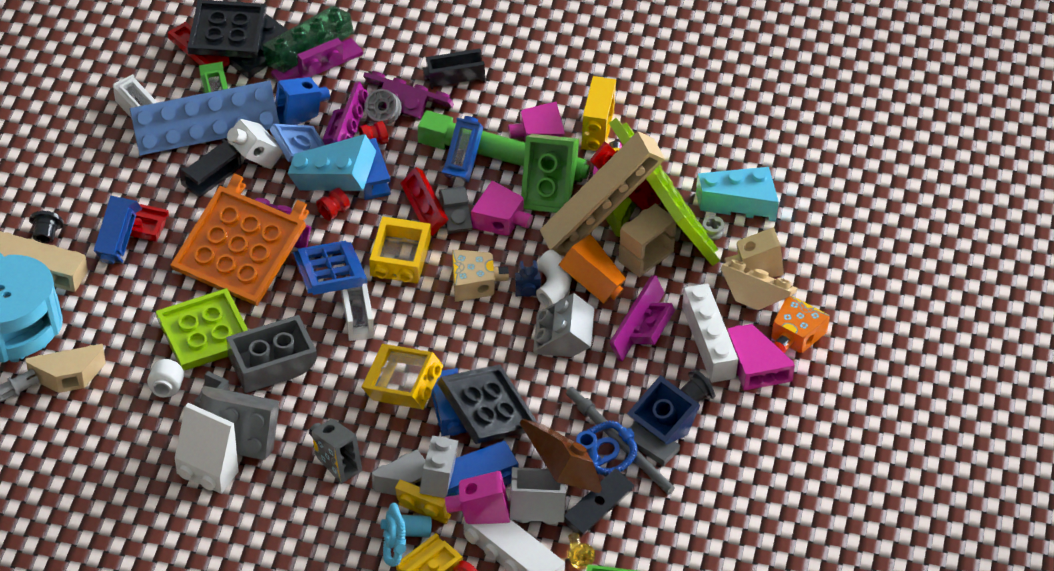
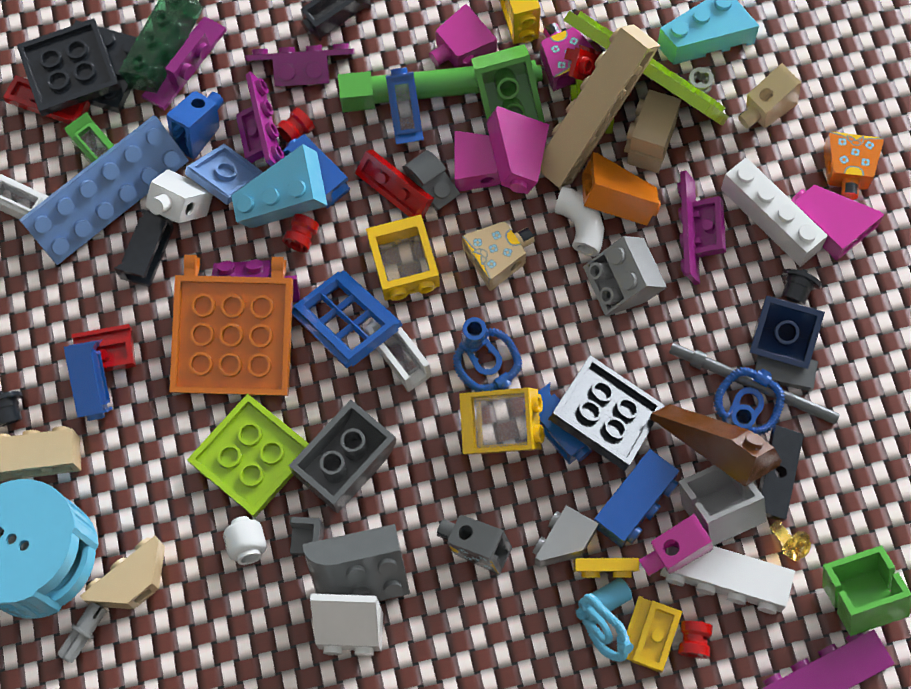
camera: 20 degrees left, 20 degrees up
light grey wheel [365,89,402,124] -> none
light grey brick [420,436,458,498] -> none
dark blue plate [515,260,541,297] -> none
tan slope [721,260,798,310] -> none
none -> blue piece [453,317,523,392]
none -> dark pink slope [487,106,549,194]

